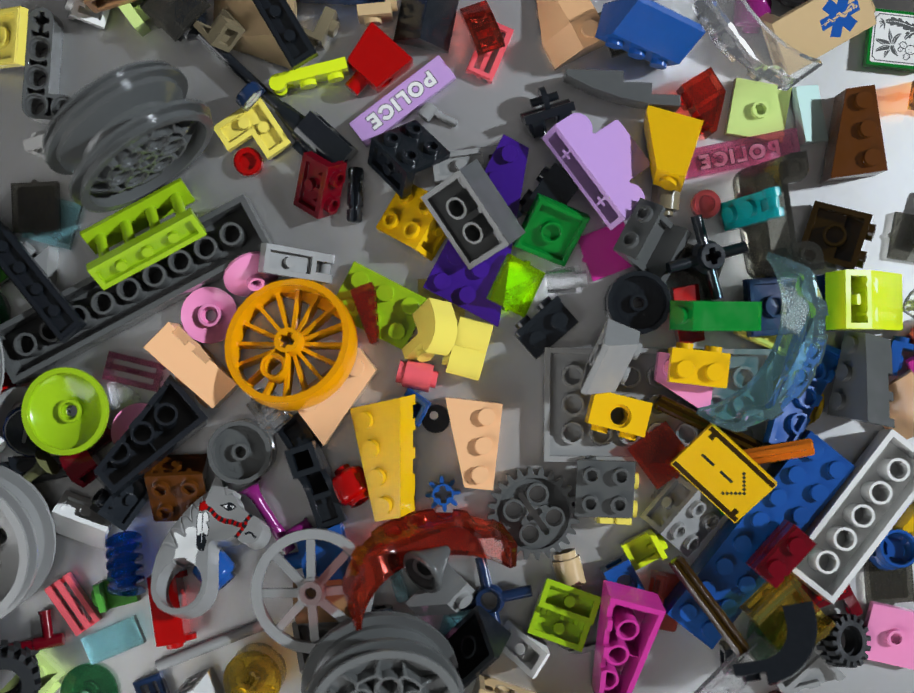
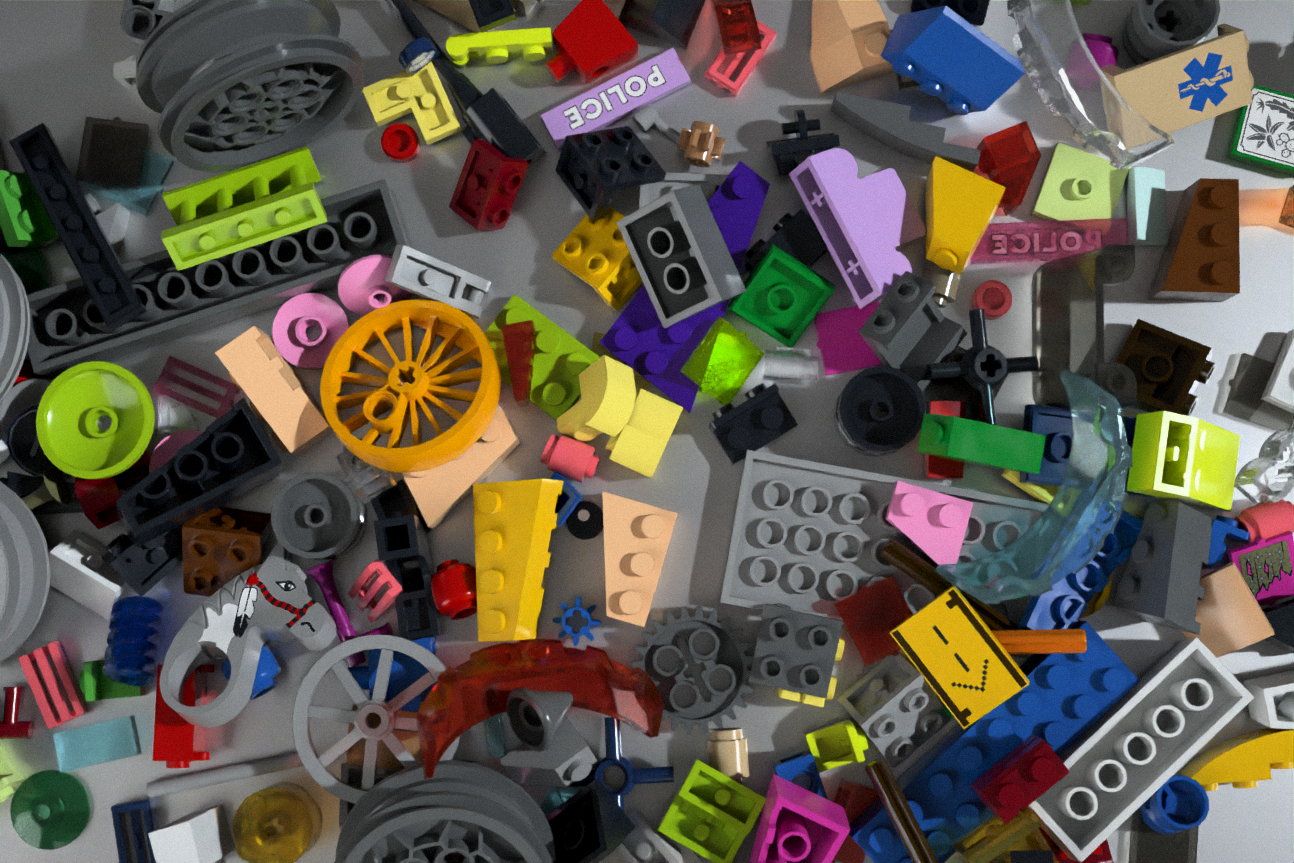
camera: 15 degrees right, 5 degrees down
black axle [346,167,364,223] -> none
light grey slope [580,318,643,395] -> none
yellow brick [584,393,653,441] -> none
yellow bracket [667,342,731,389] -> none
teal plate [720,186,785,231] -> none
none -> coral tile [348,559,403,623]
none -> medium nougat gear [677,121,725,167]

